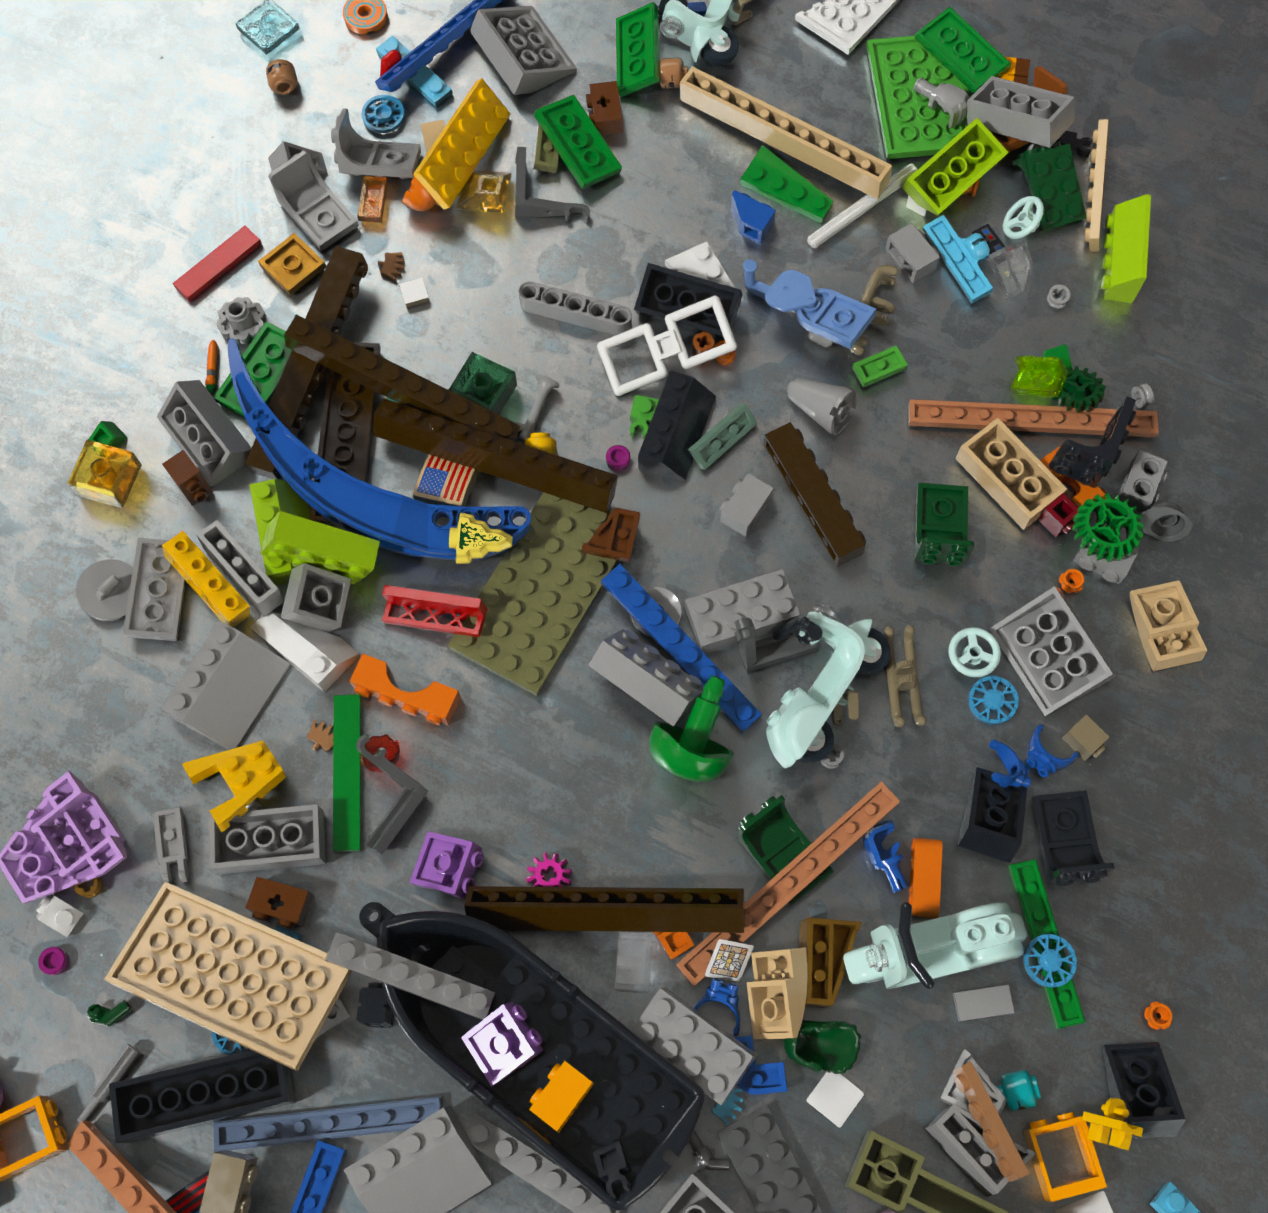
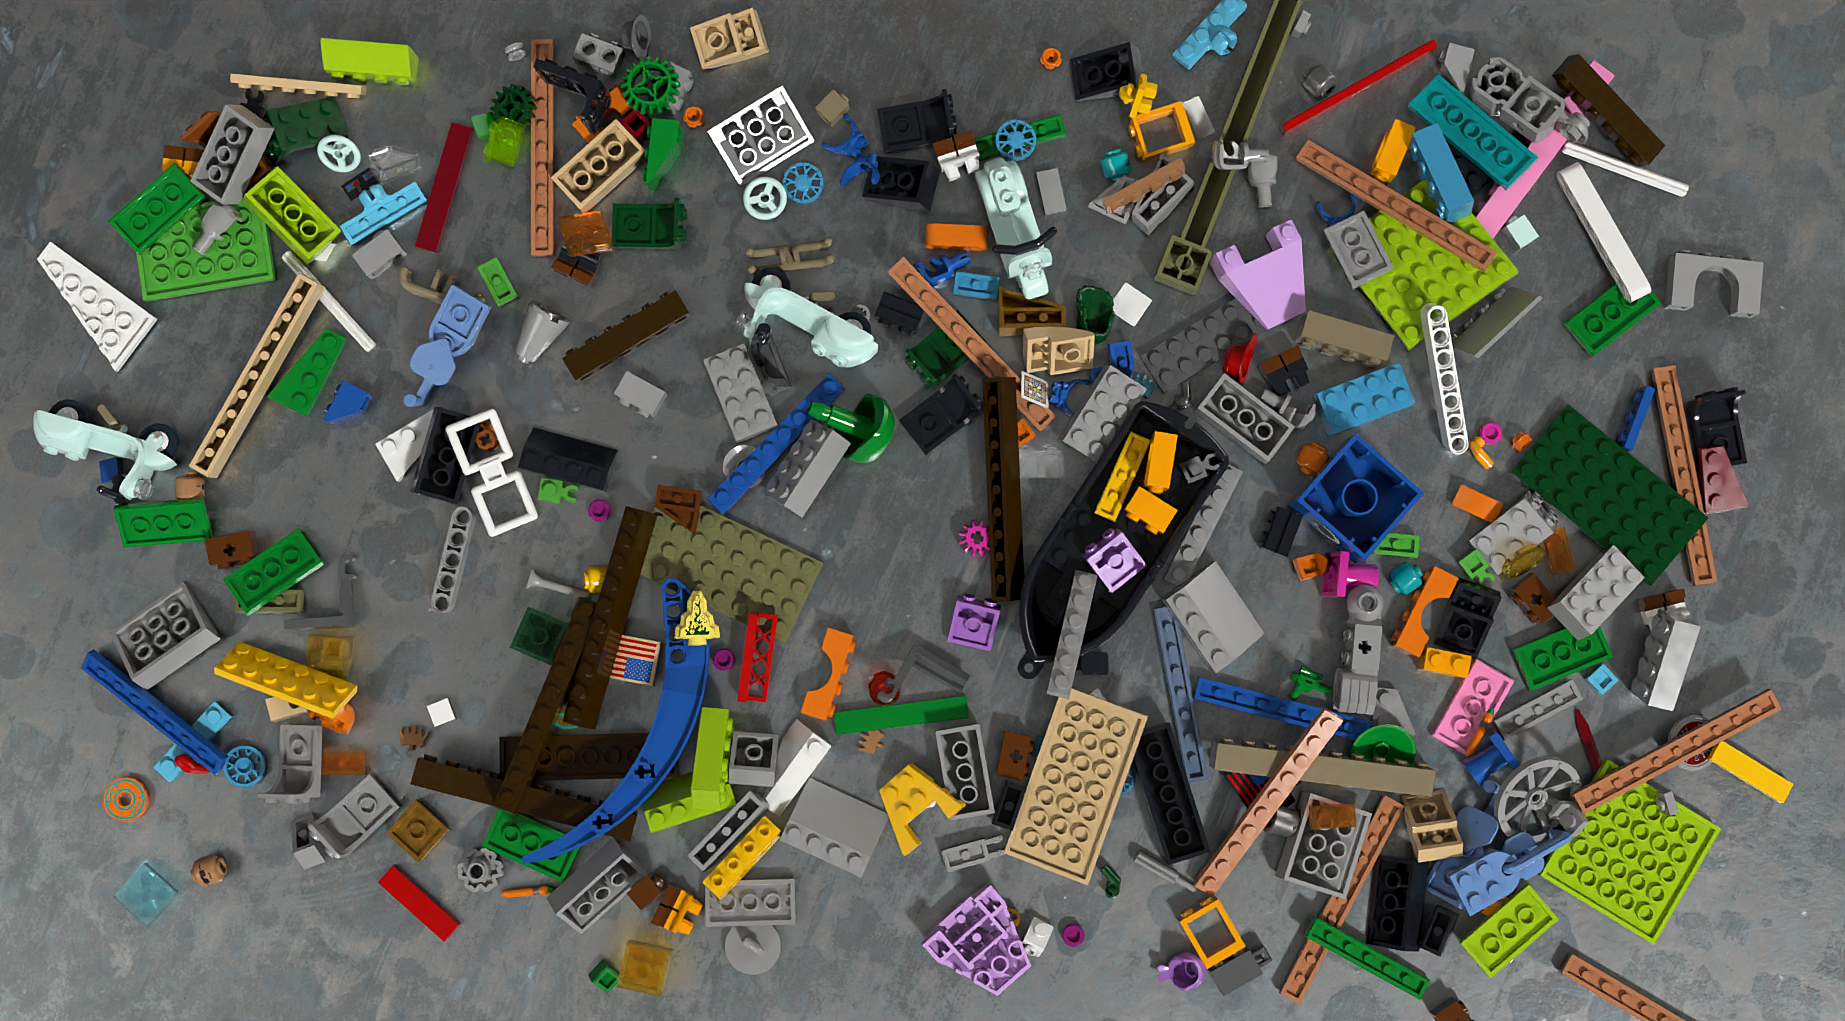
camera: 95 degrees left, 15 degrees up
sand green plate [688,403,757,470] -> none
light grey bush [1047,284,1071,309] -> none
none -> dark red tile [415,122,474,254]
none -> hips [551,236,603,288]
none -> clear orange plate [558,211,613,257]
none -> green slope [643,118,683,193]
none -> light orange hips [651,882,704,935]
none -> magenta tile [713,648,736,671]
none -> black brick [875,291,924,335]
none -> black bracket [899,374,983,456]
none -> white hips [932,131,980,181]
none -> dark azure plate [953,271,1000,300]
none -> black brick [991,780,1027,831]
none -> yellow tile [1094,431,1151,522]
none -> light orange window [1143,431,1178,494]

